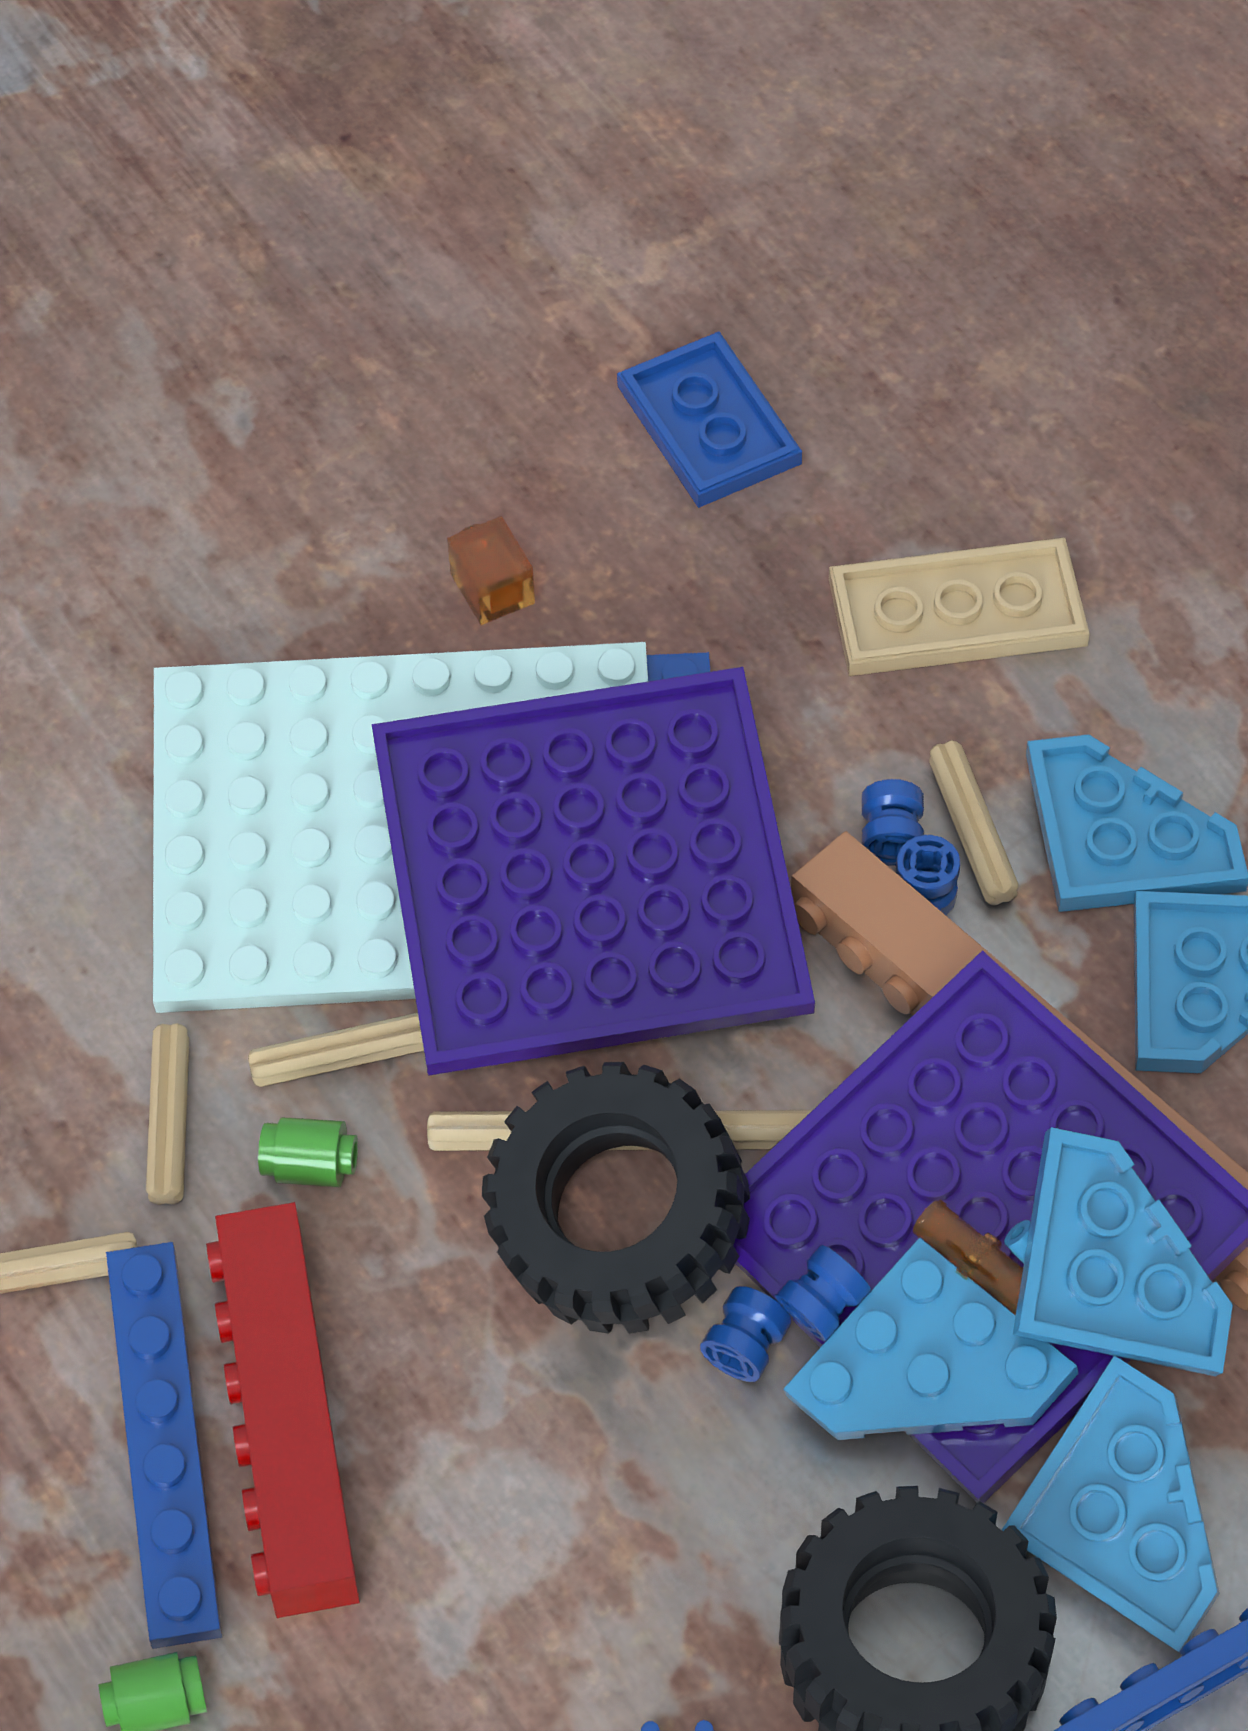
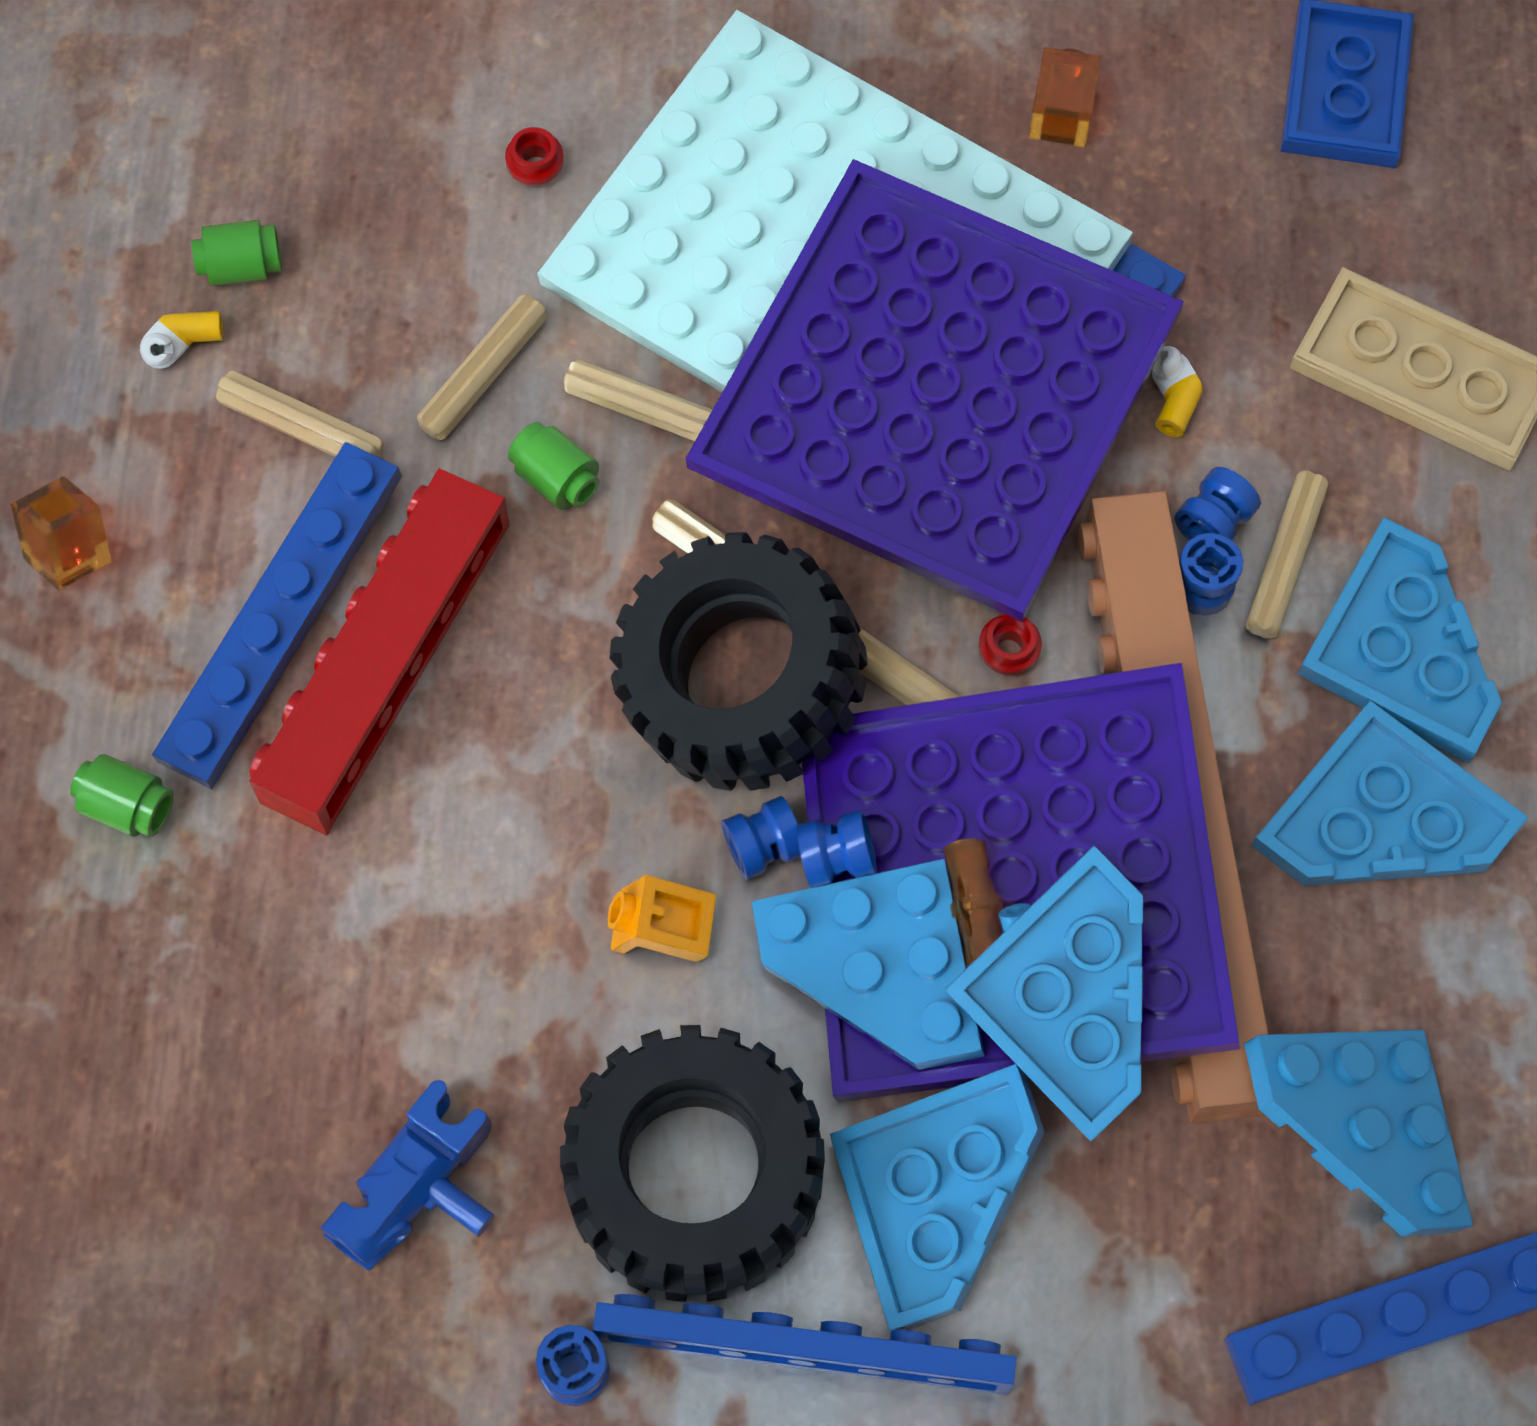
camera: 35 degrees right, 10 degrees up
none -> red plate [505,127,564,185]
none -> light orange bracket [607,874,717,962]
none -> red plate [978,614,1042,675]
none -> yellow arm [1152,346,1203,438]

